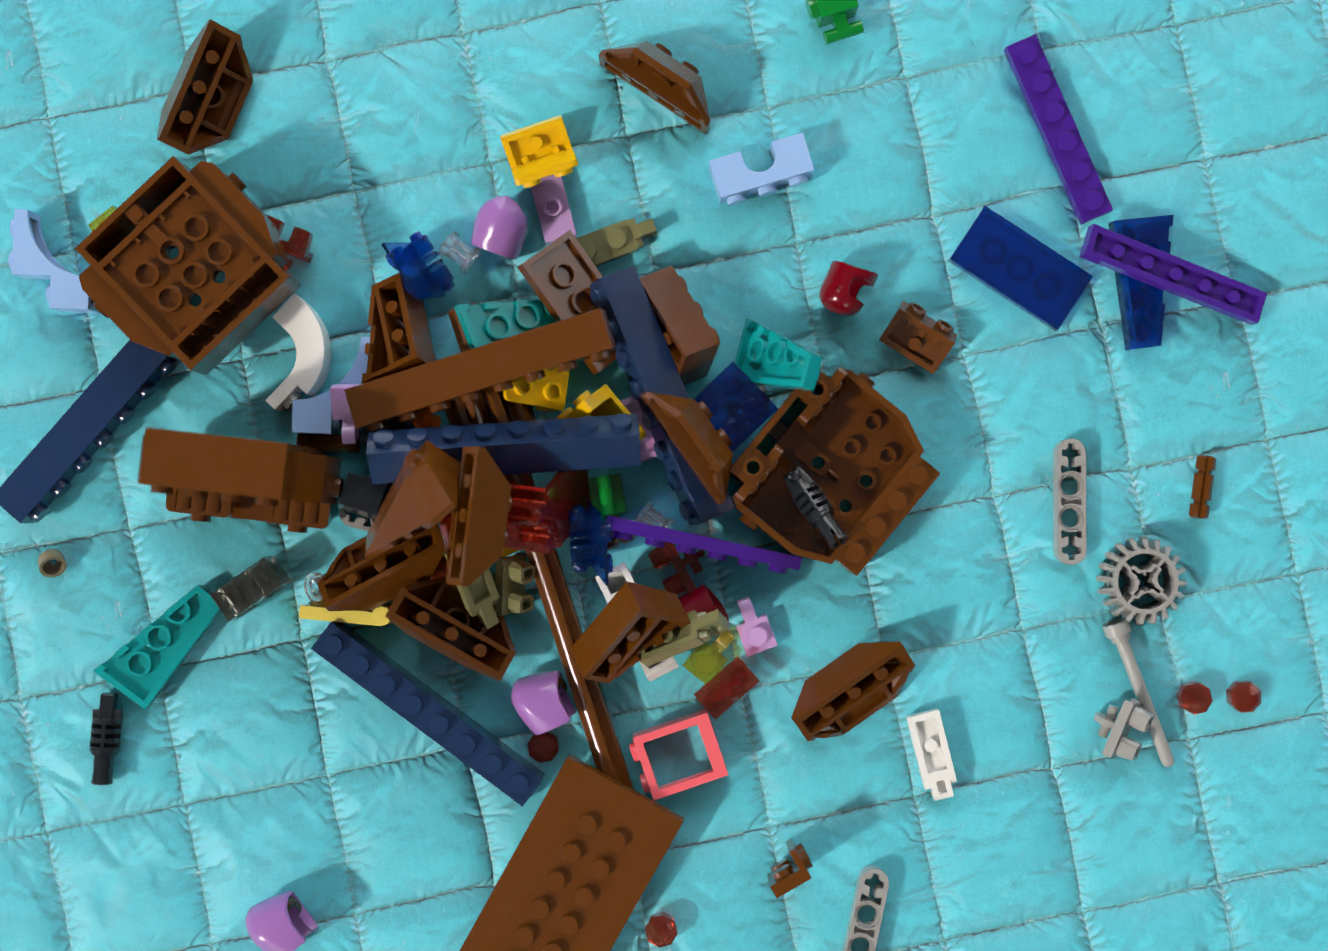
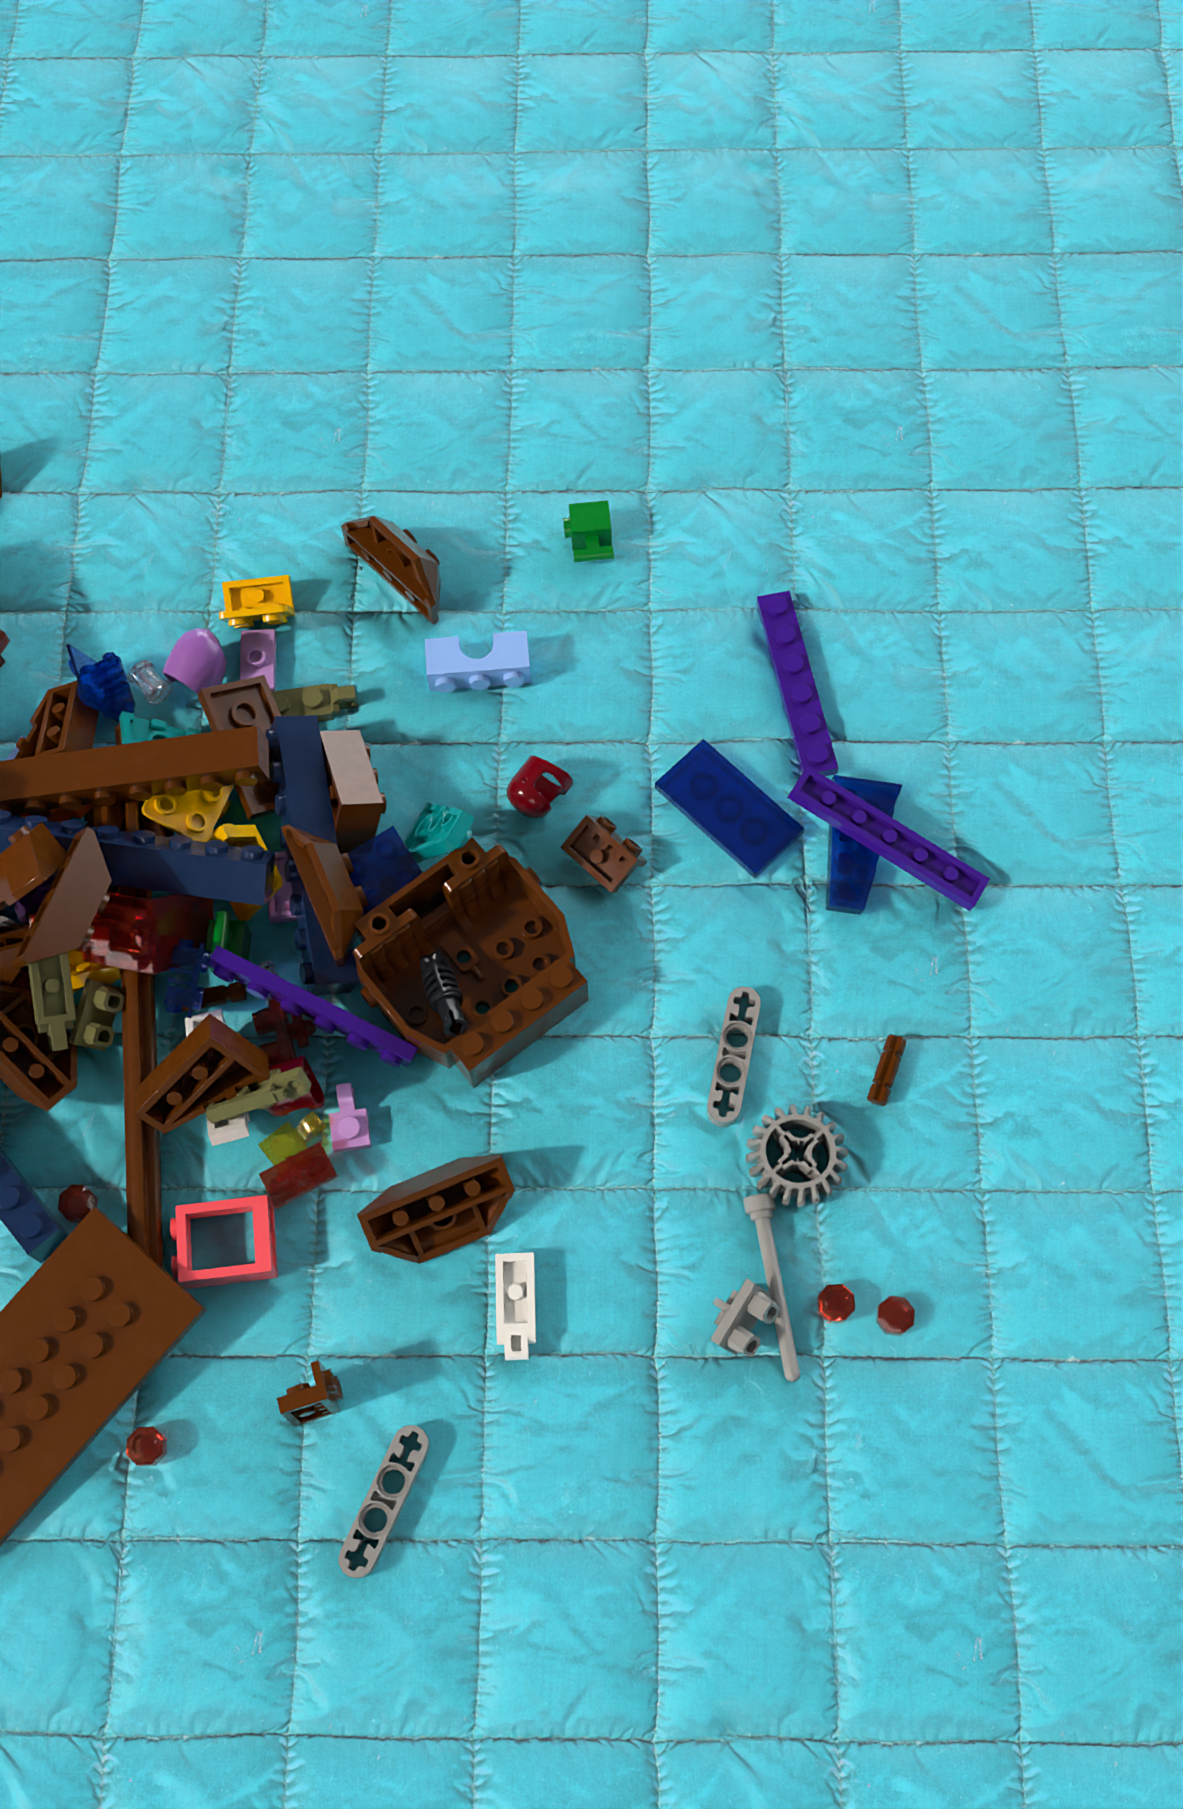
camera: 10 degrees right, 20 degrees down
medium lavender piece [511,670,576,735] -> none

